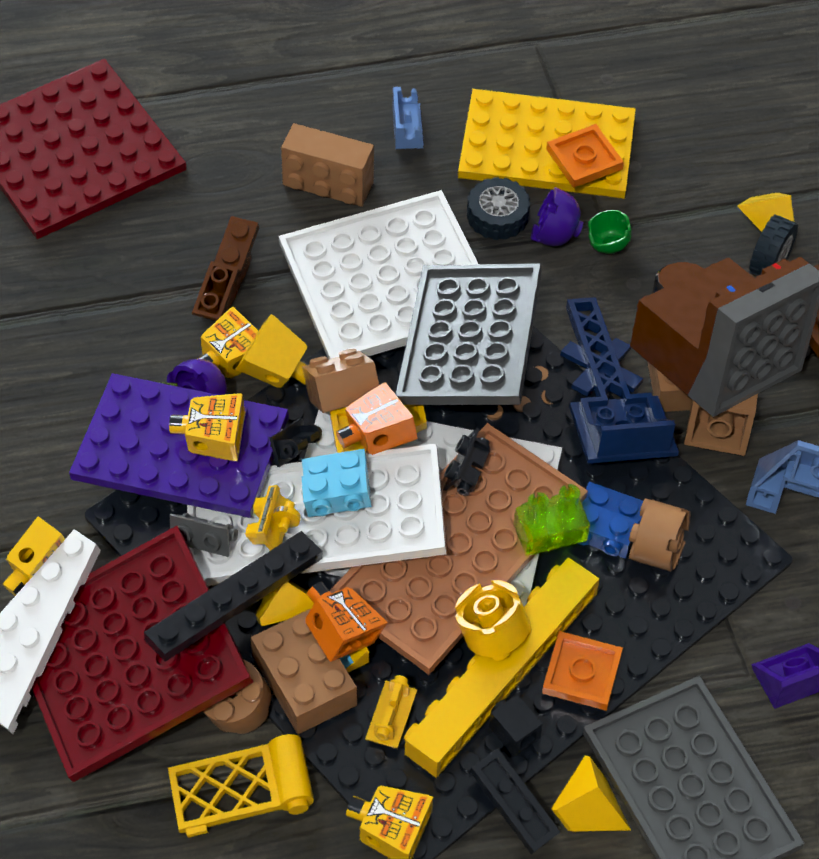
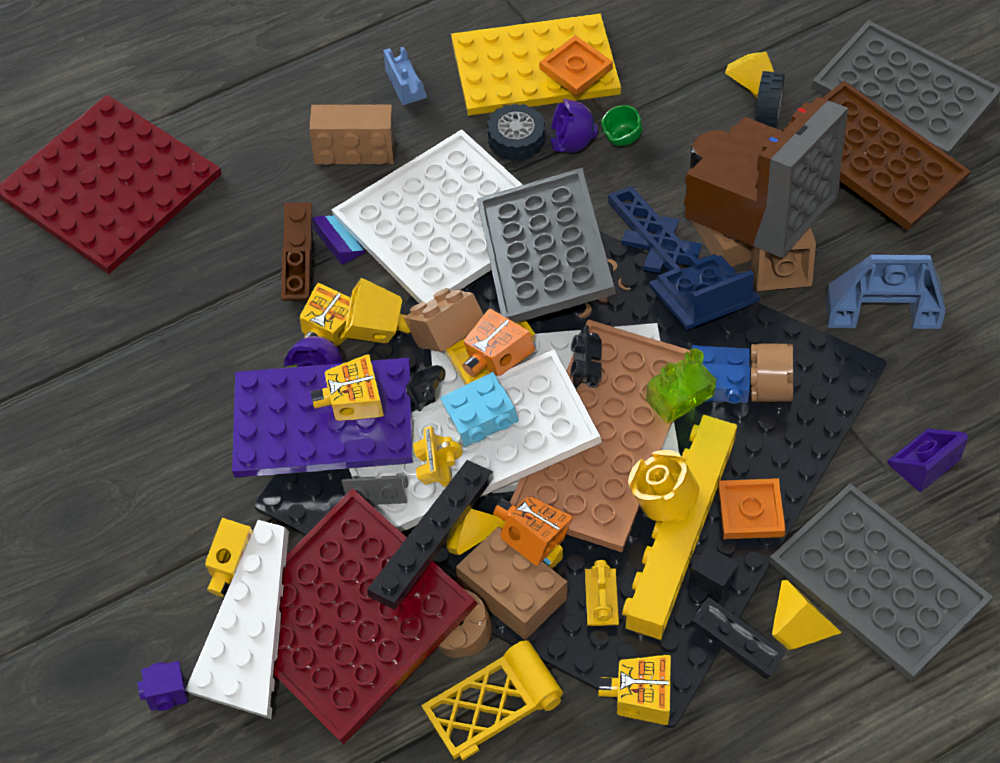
camera: 15 degrees left, 0 degrees up
none -> dark purple slope [312,215,365,265]

